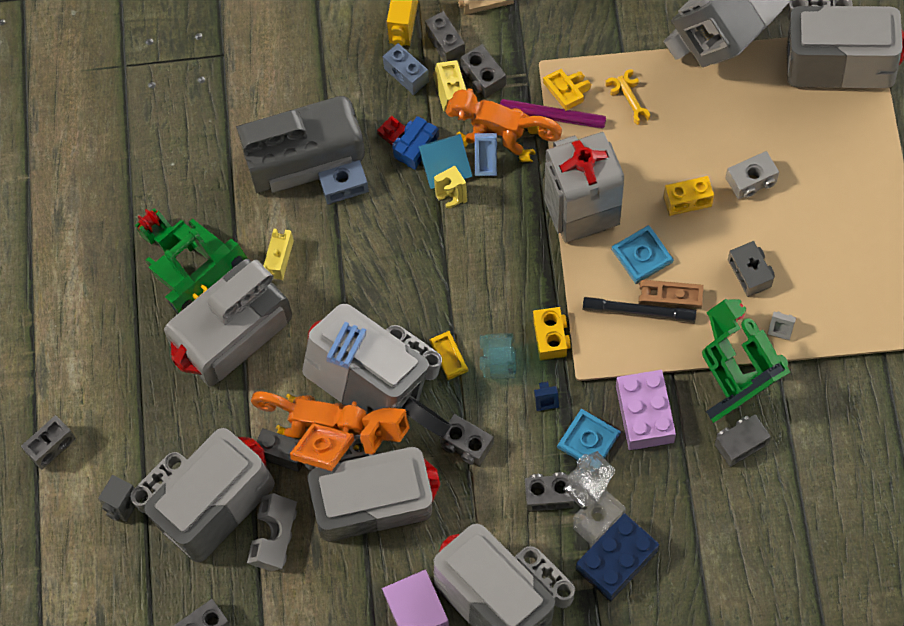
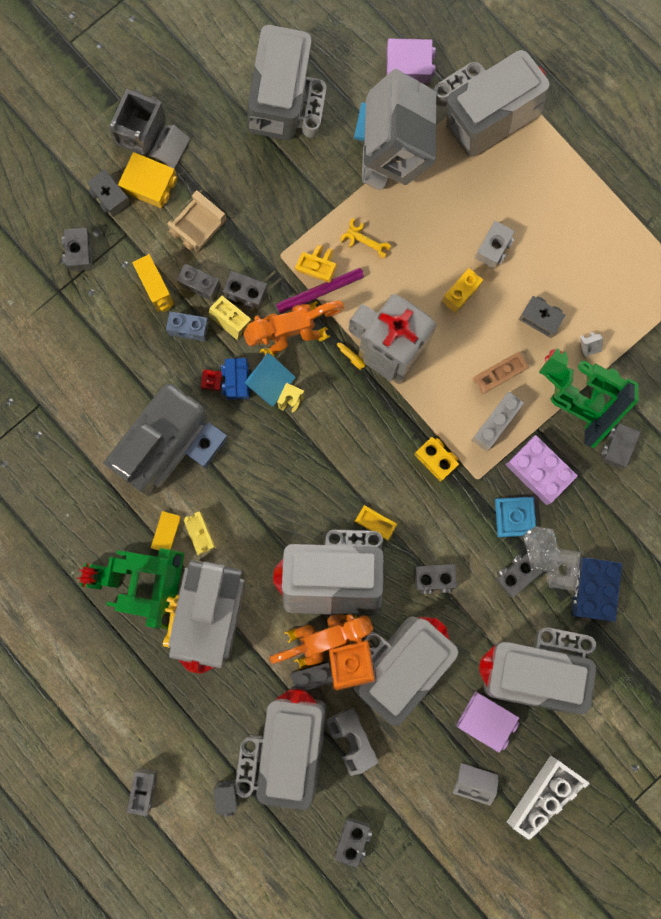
camera: 45 degrees left, 15 degrees up
medium blue tile [326,322,366,369] -> none
orange brick [360,408,410,454] -> none
black tyre [401,397,451,437] -> none
light blue tile [475,133,497,176] -> none
clear light blue brick [480,333,517,379] -> none
dark blue tile [534,381,559,411] -> none
black piece [582,297,697,323] -> none
dark azure tile [611,225,674,284] -> none
none -> yellow tile [151,511,181,550]
none -> yellow piece [337,342,366,370]
none -> light grey arch [471,392,524,452]

